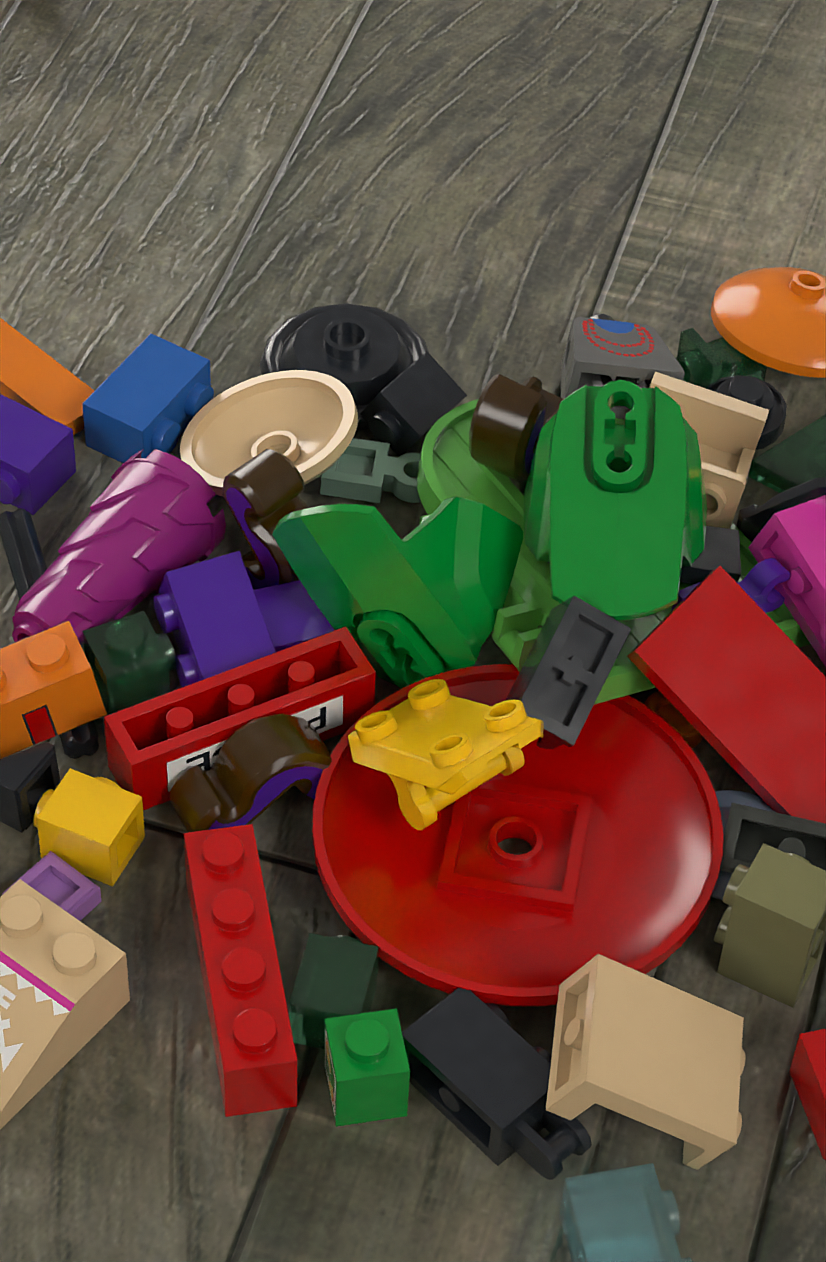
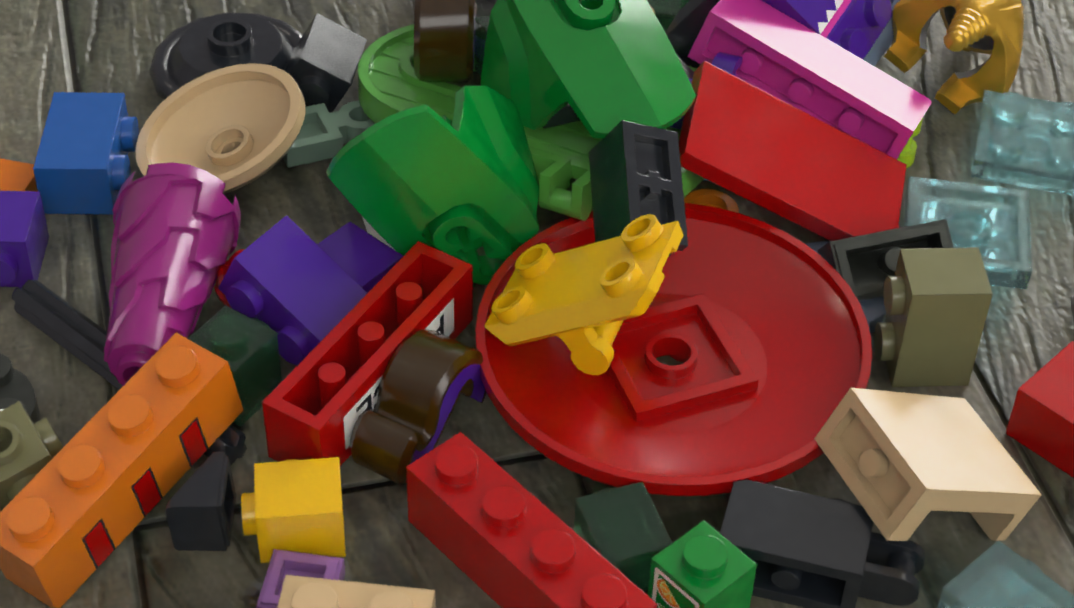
camera: 30 degrees left, 5 degrees down
dark brown animal [222,449,309,590] -> none

